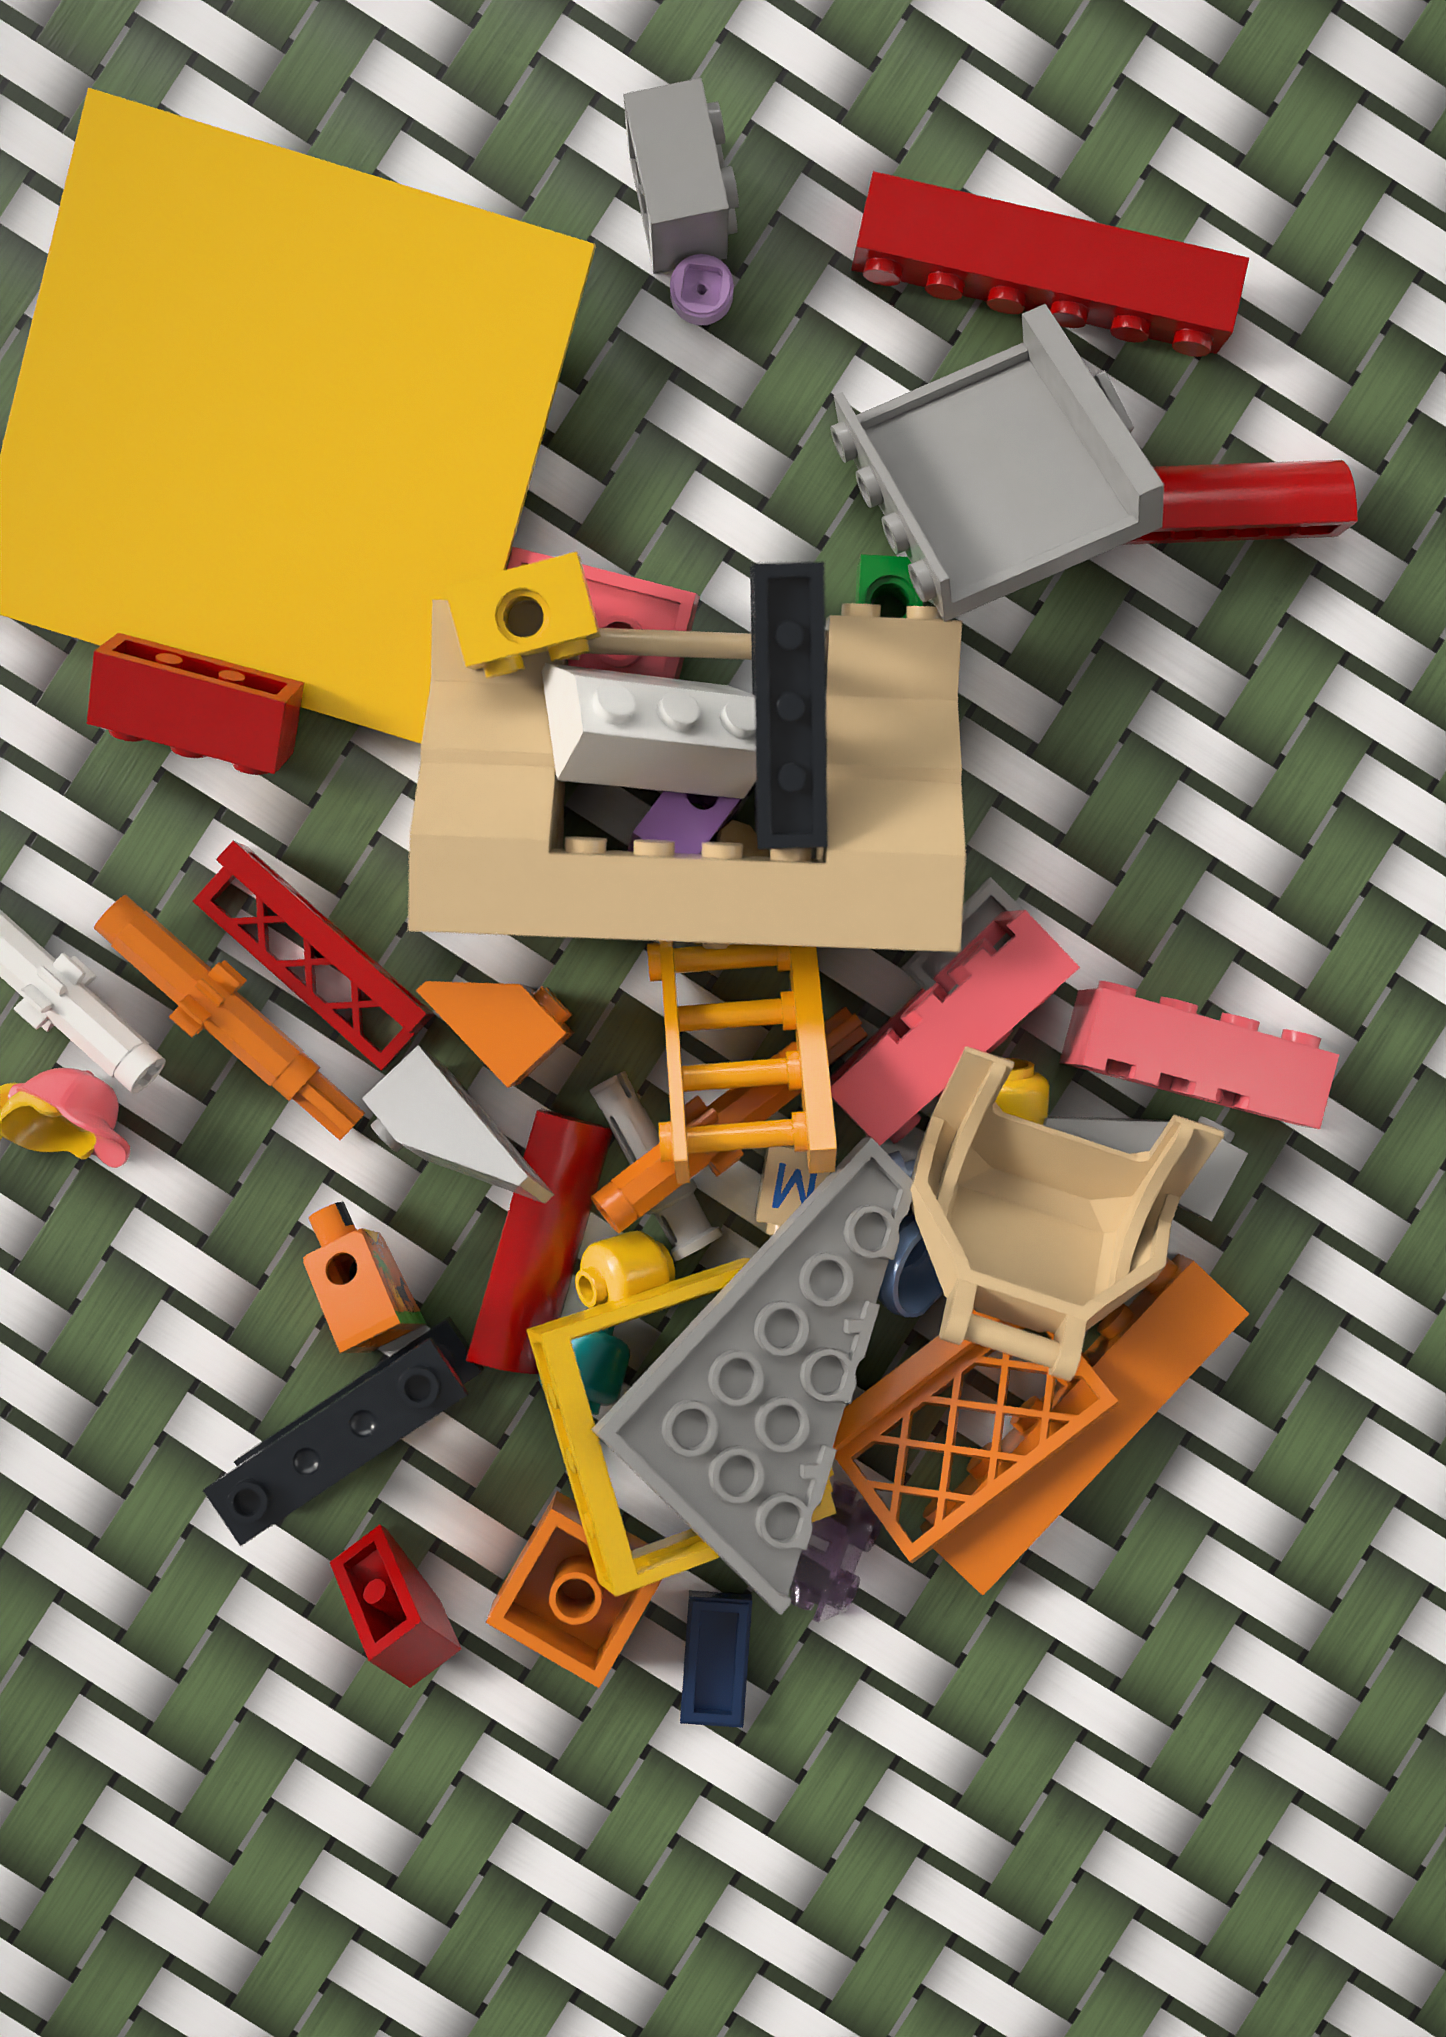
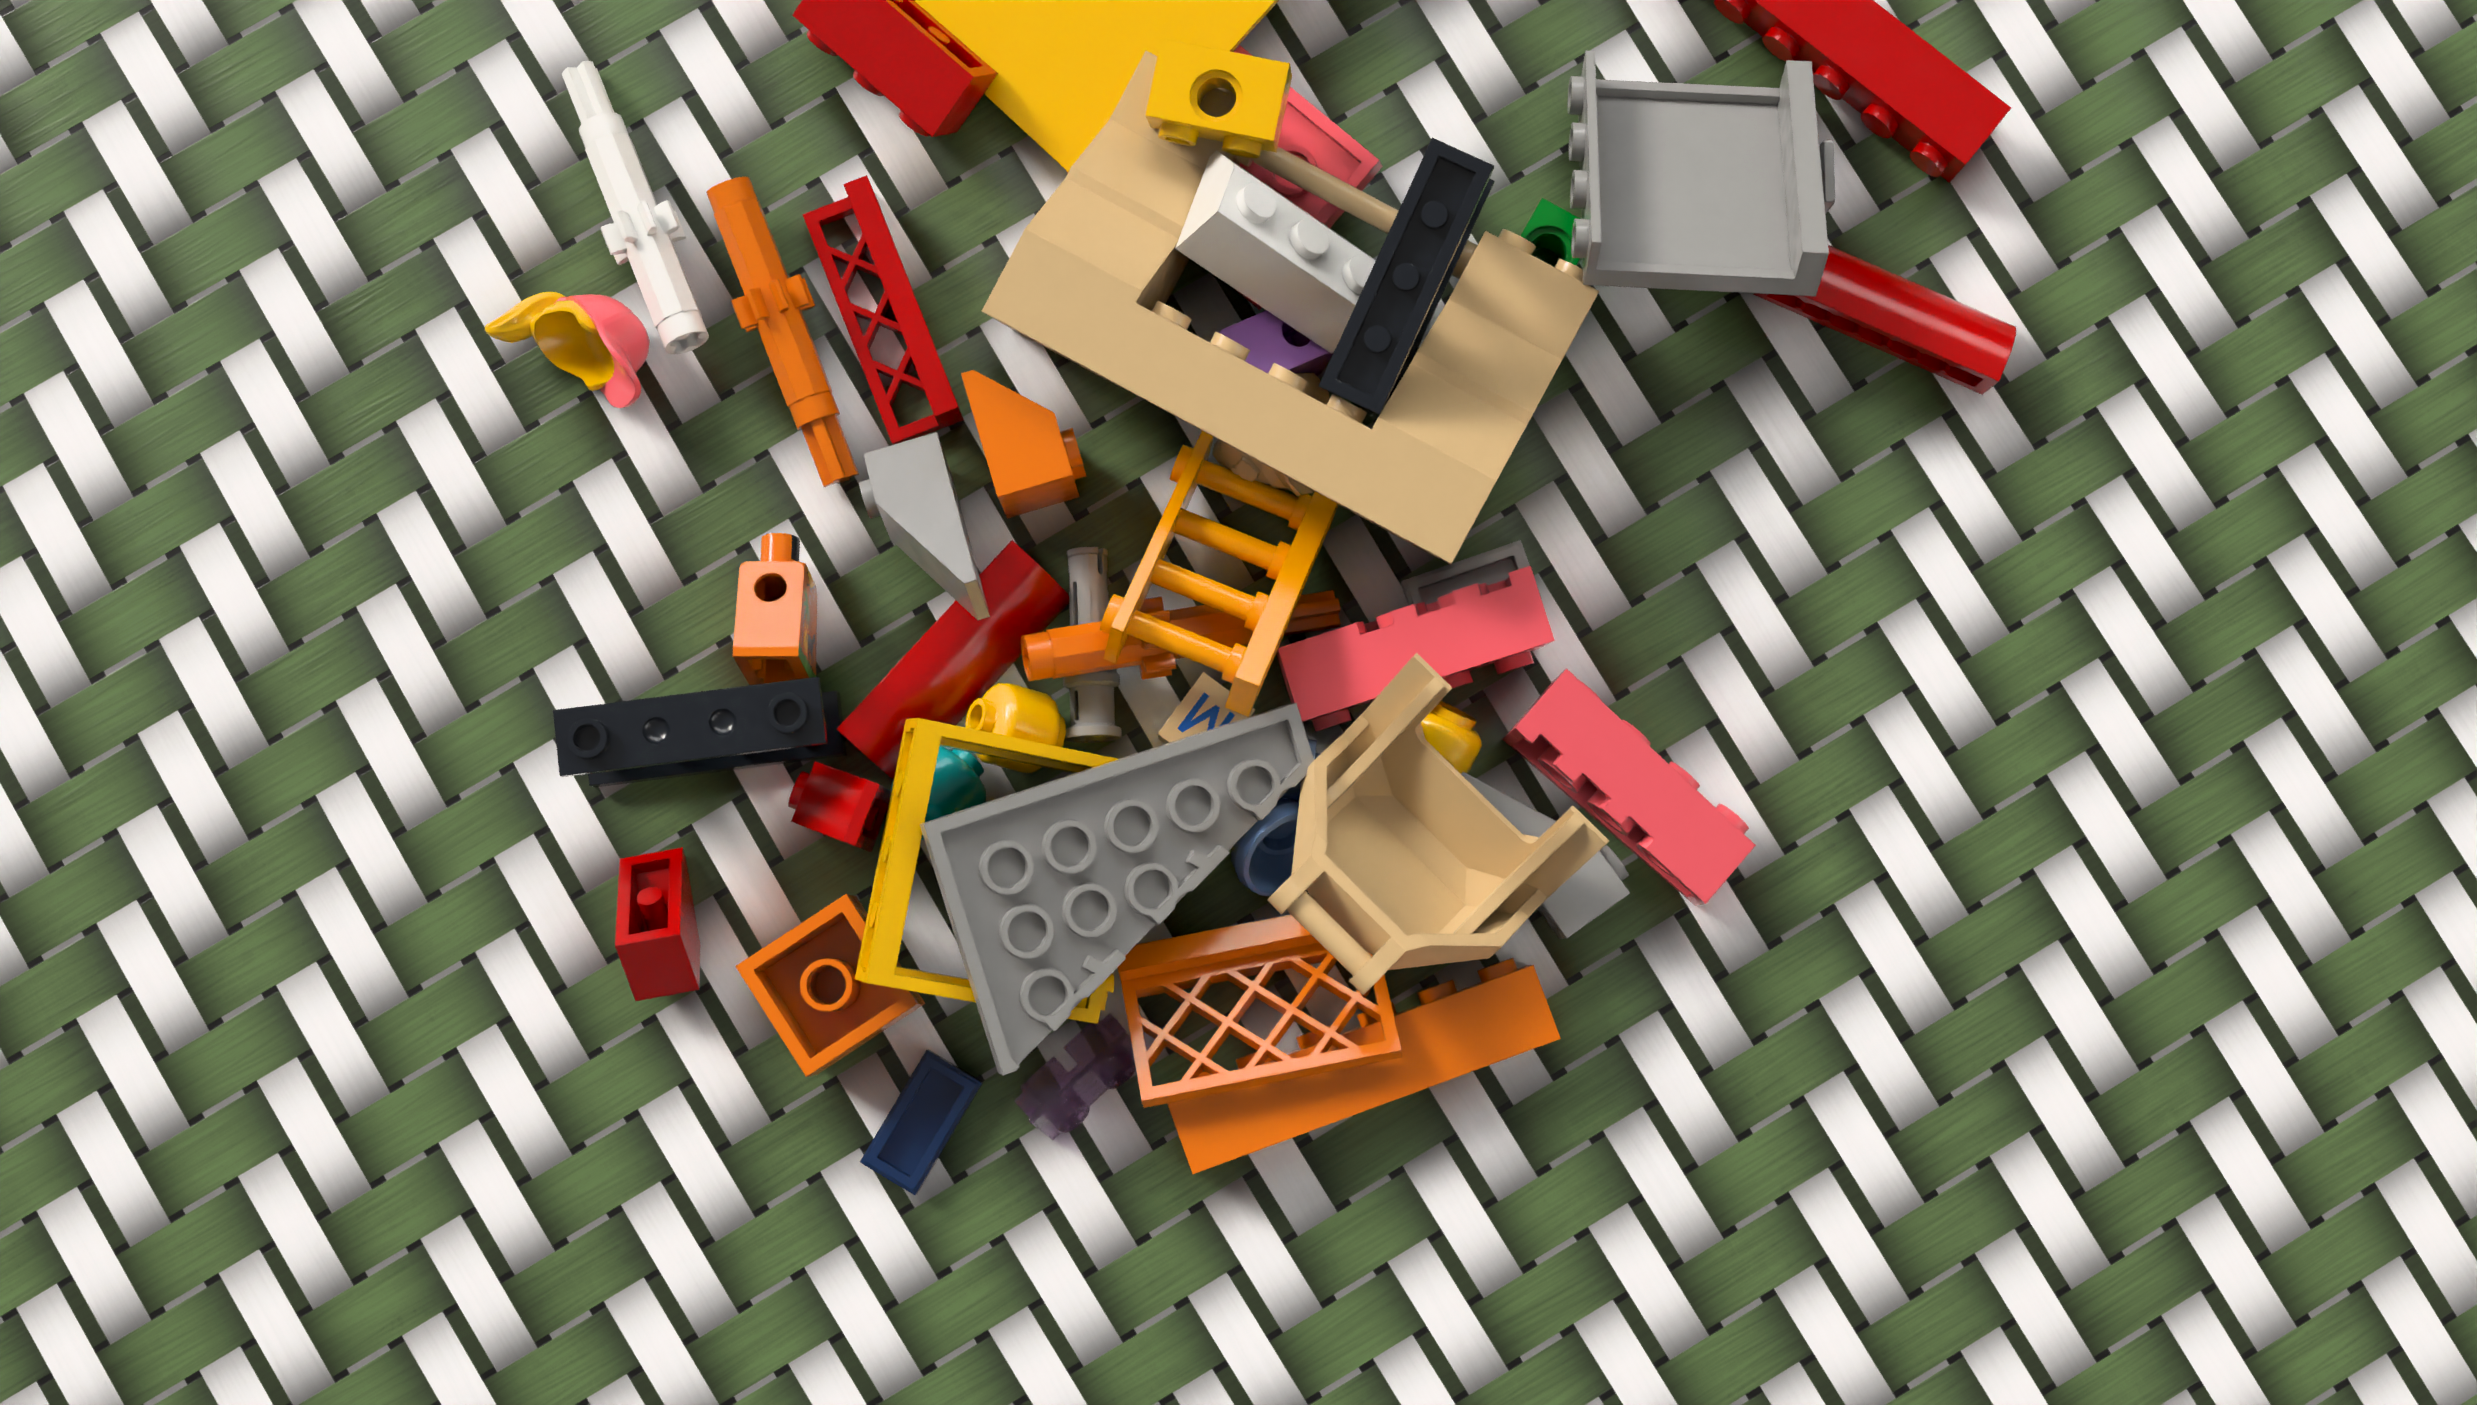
camera: 20 degrees right, 5 degrees down
none -> red slope [788,761,891,852]

